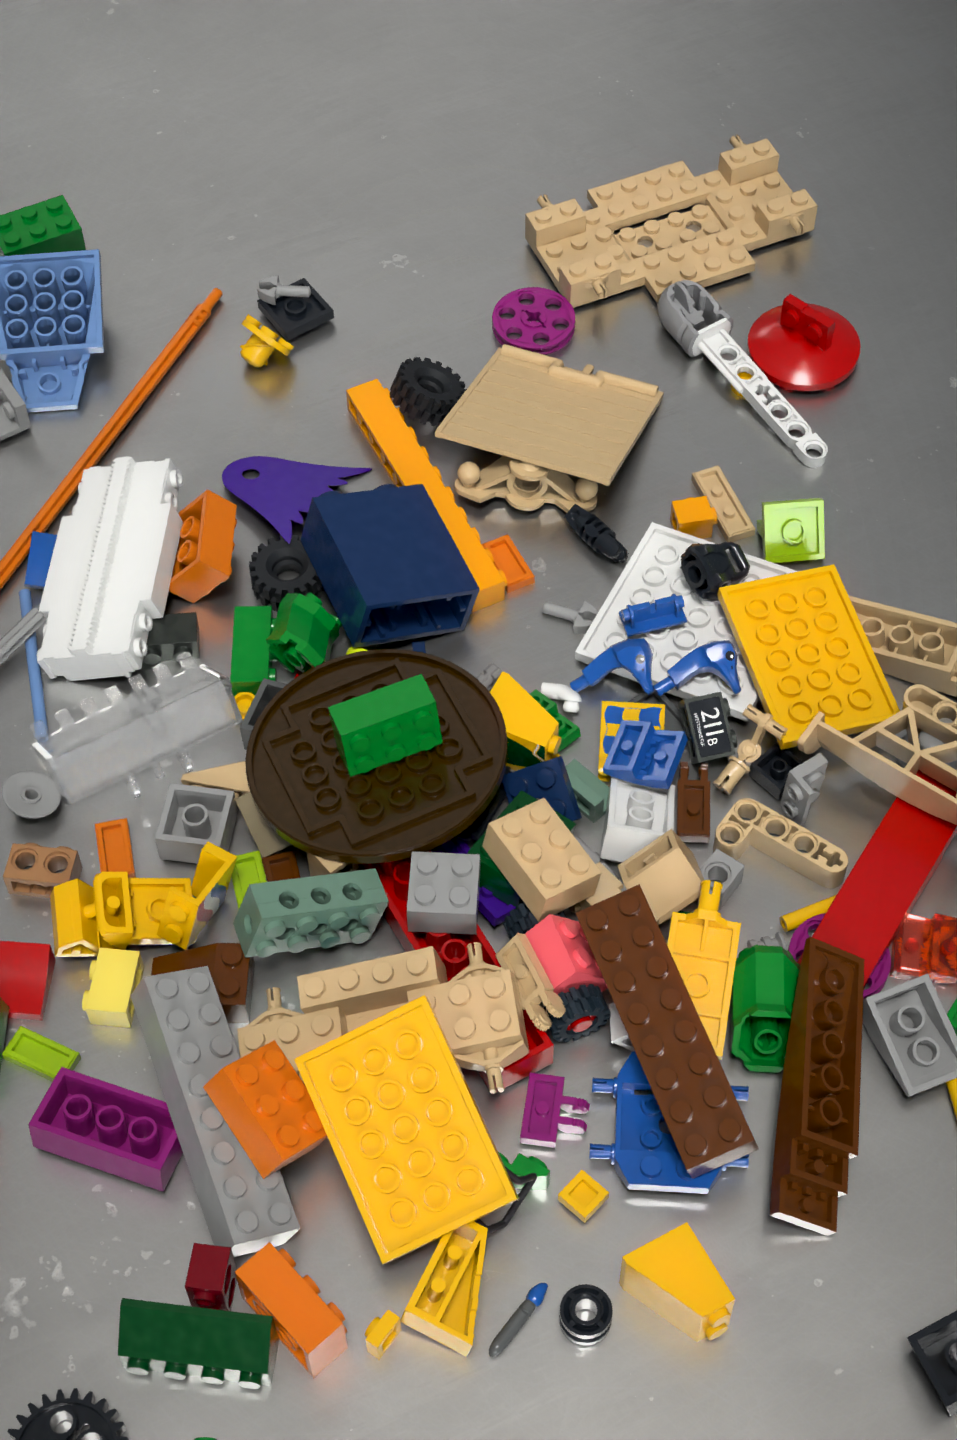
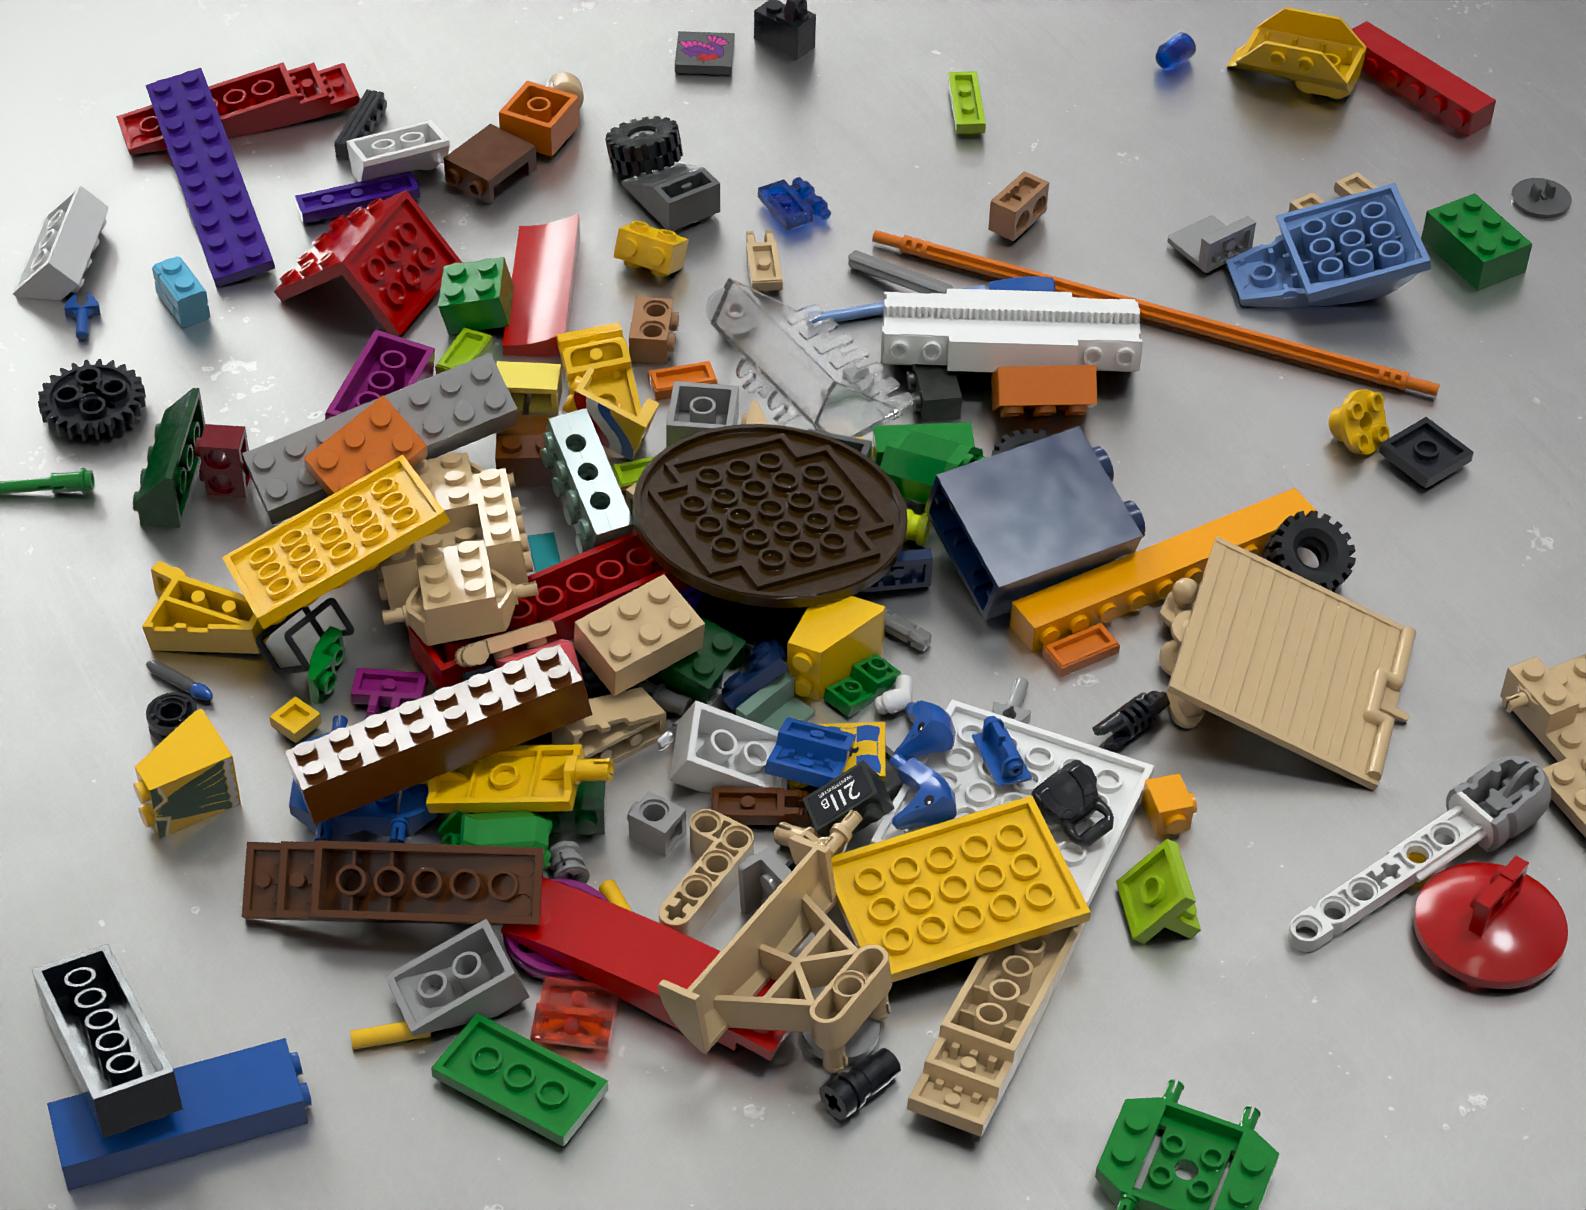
camera: 85 degrees right, 10 degrees down
dark purple piece [222,456,372,544] -> none
orange brick [235,1242,348,1379] -> none
light grey bar [257,275,311,305] -> none
green brick [328,674,443,777] -> none
light grey brick [407,851,480,935] -> none
magenta wedge [492,287,575,355] -> none
tan slope [618,828,704,925] -> none
tan tile [691,465,756,542] -> none

